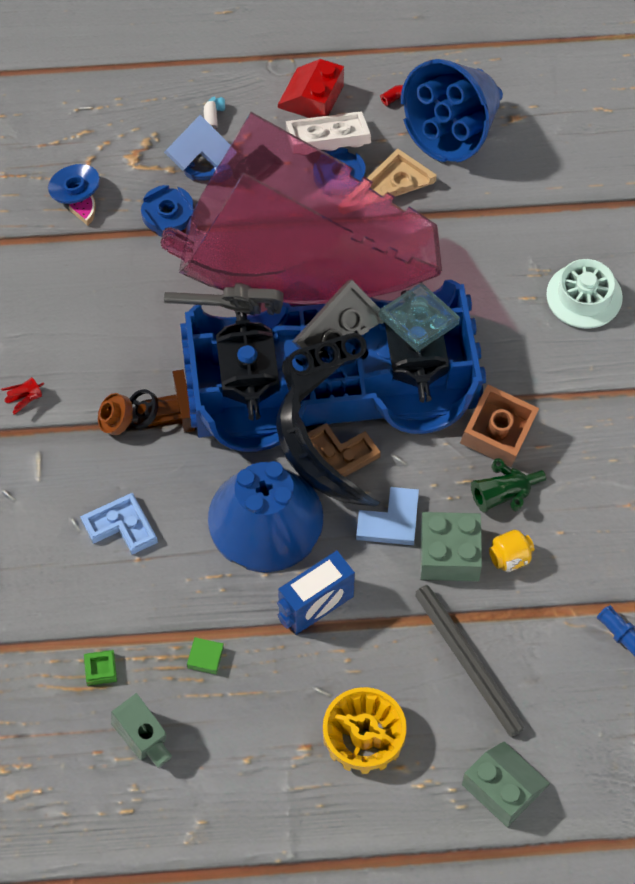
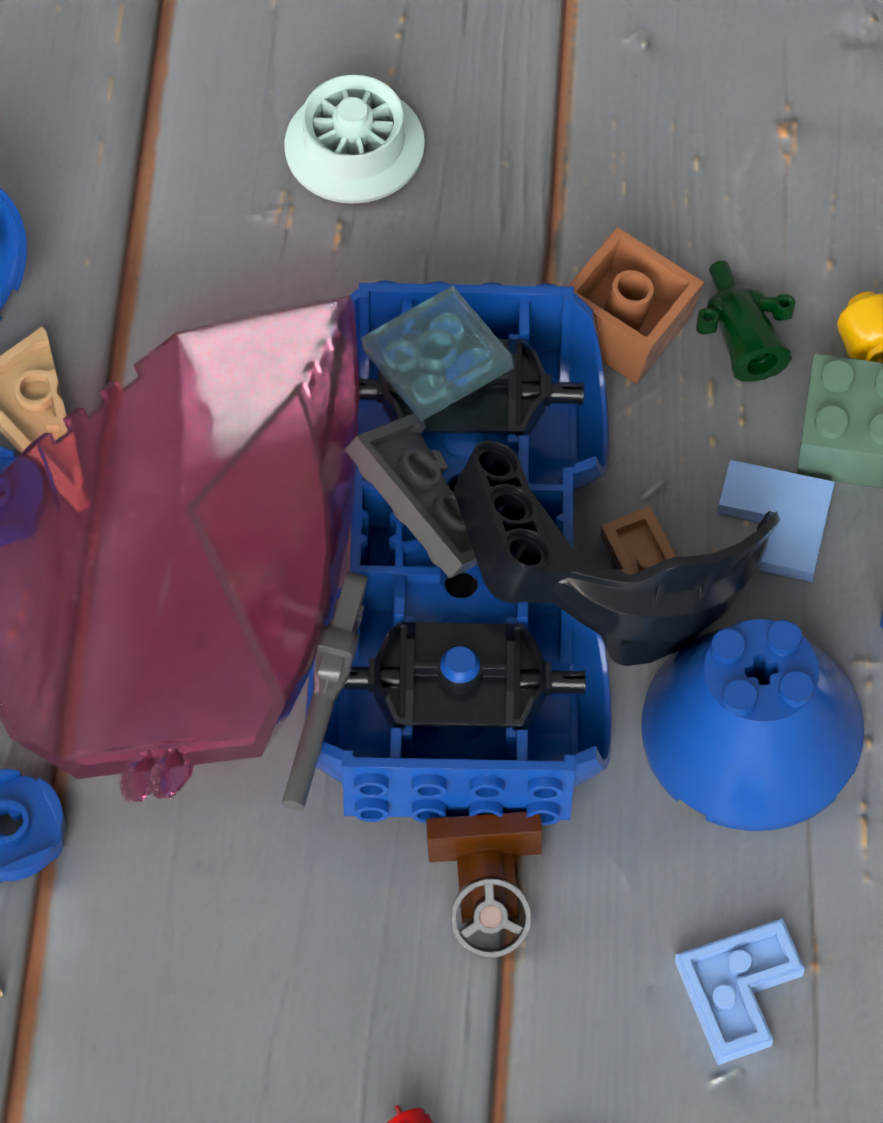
camera: 80 degrees left, 0 degrees up
dark orange plate [98,393,133,435] -> none

